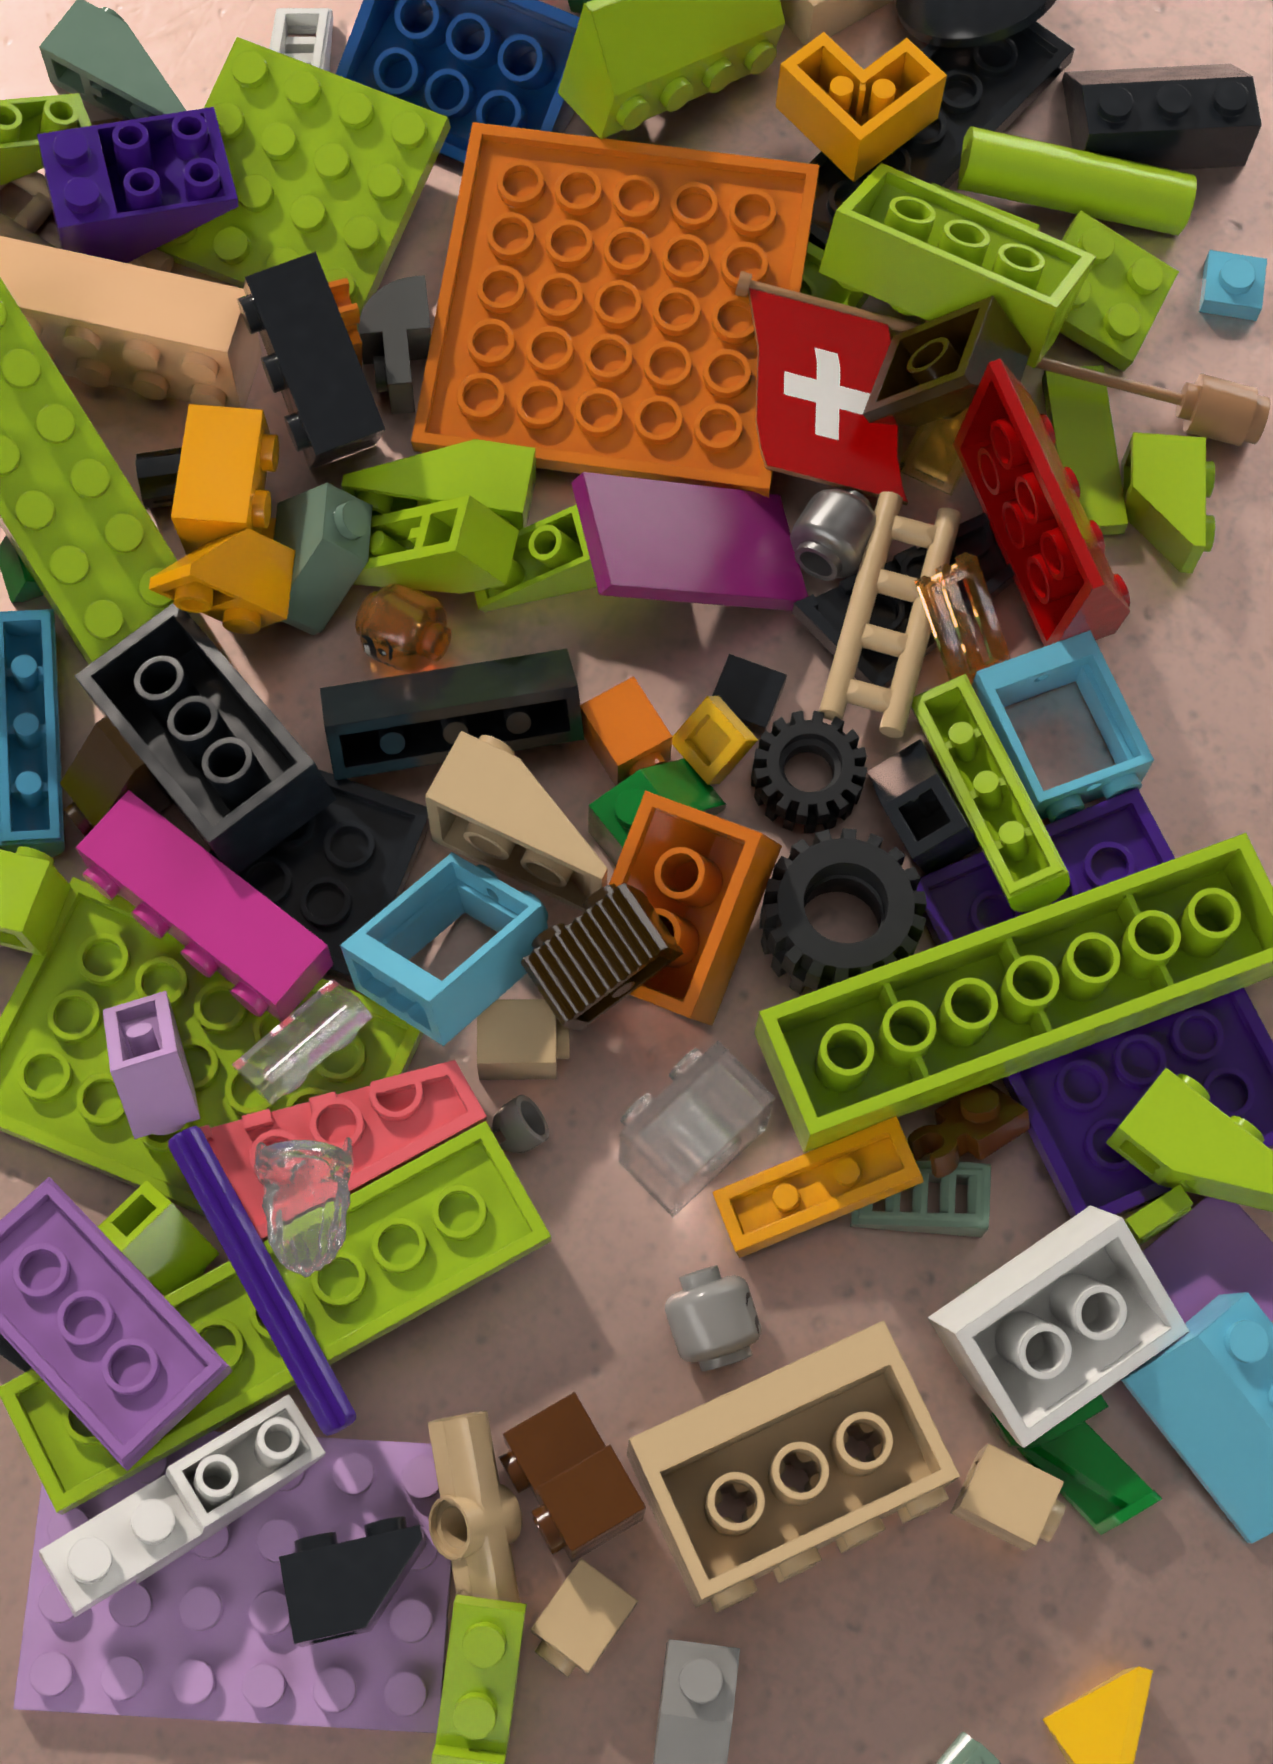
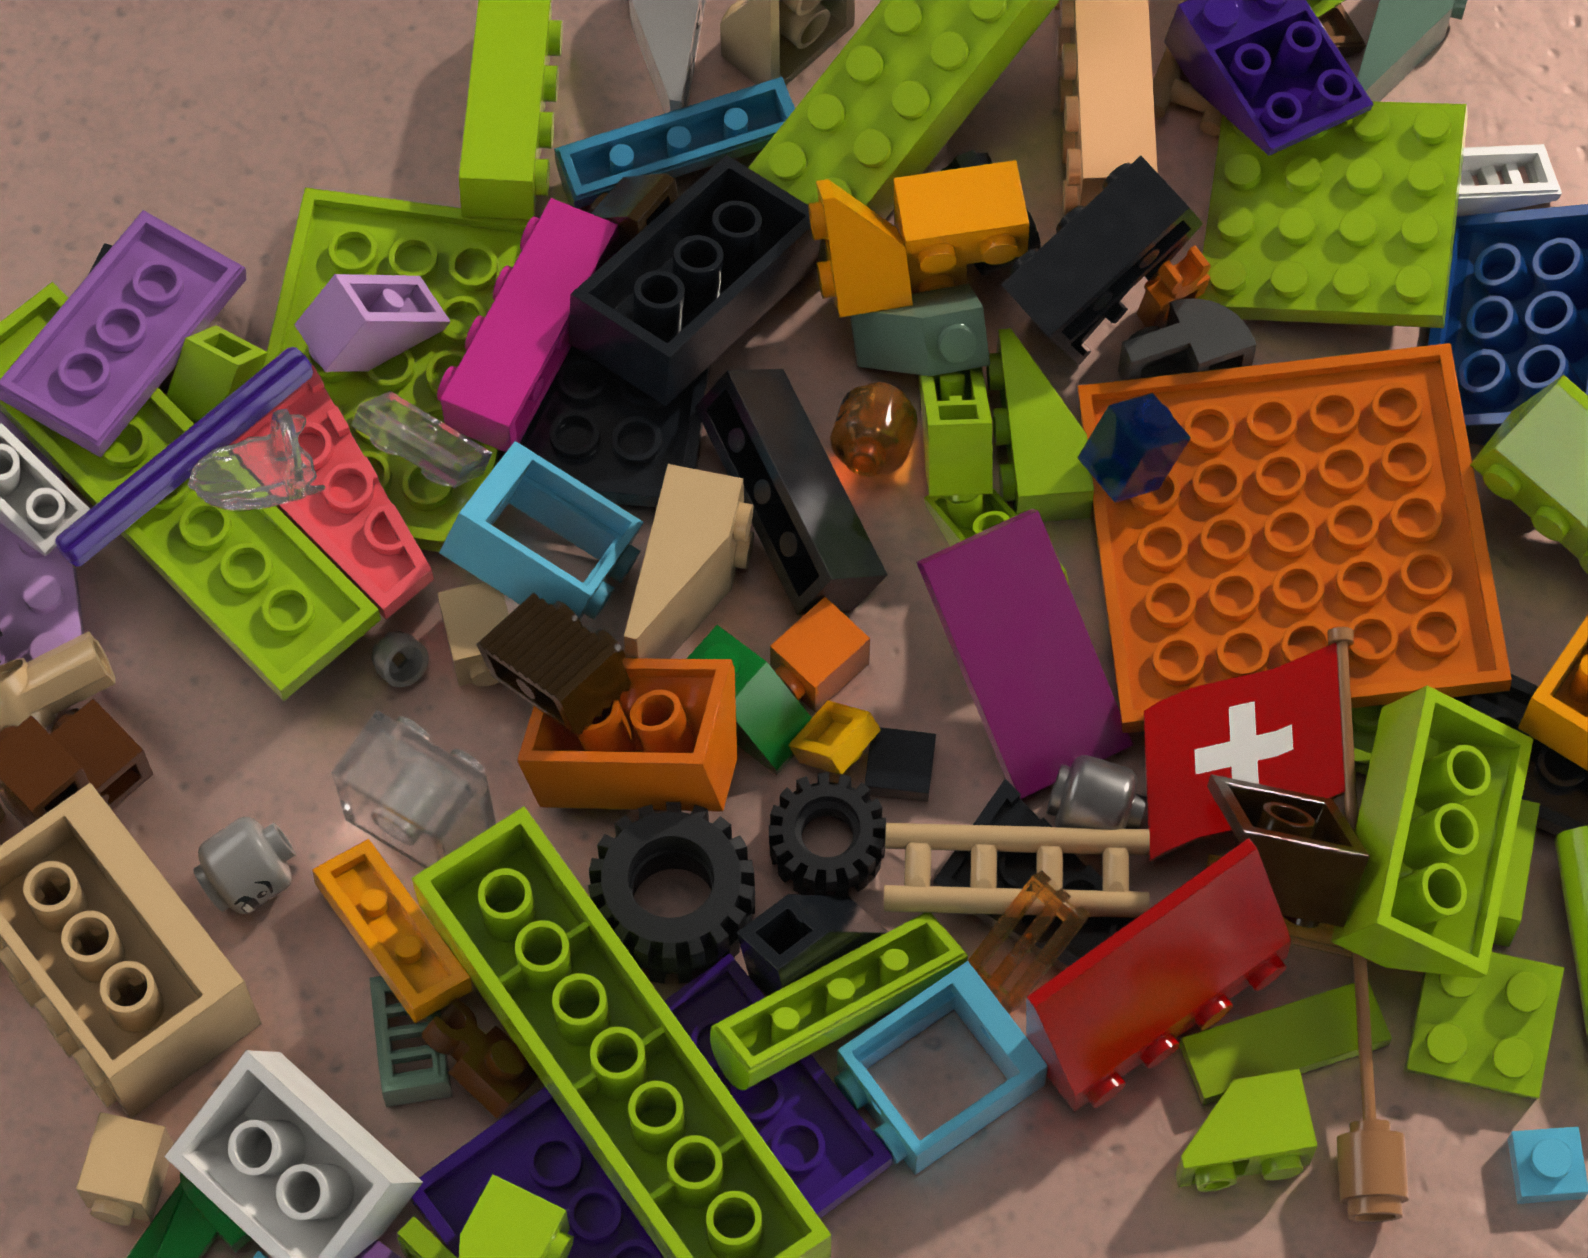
camera: 80 degrees right, 5 degrees down
none -> brick [1077,393,1191,503]

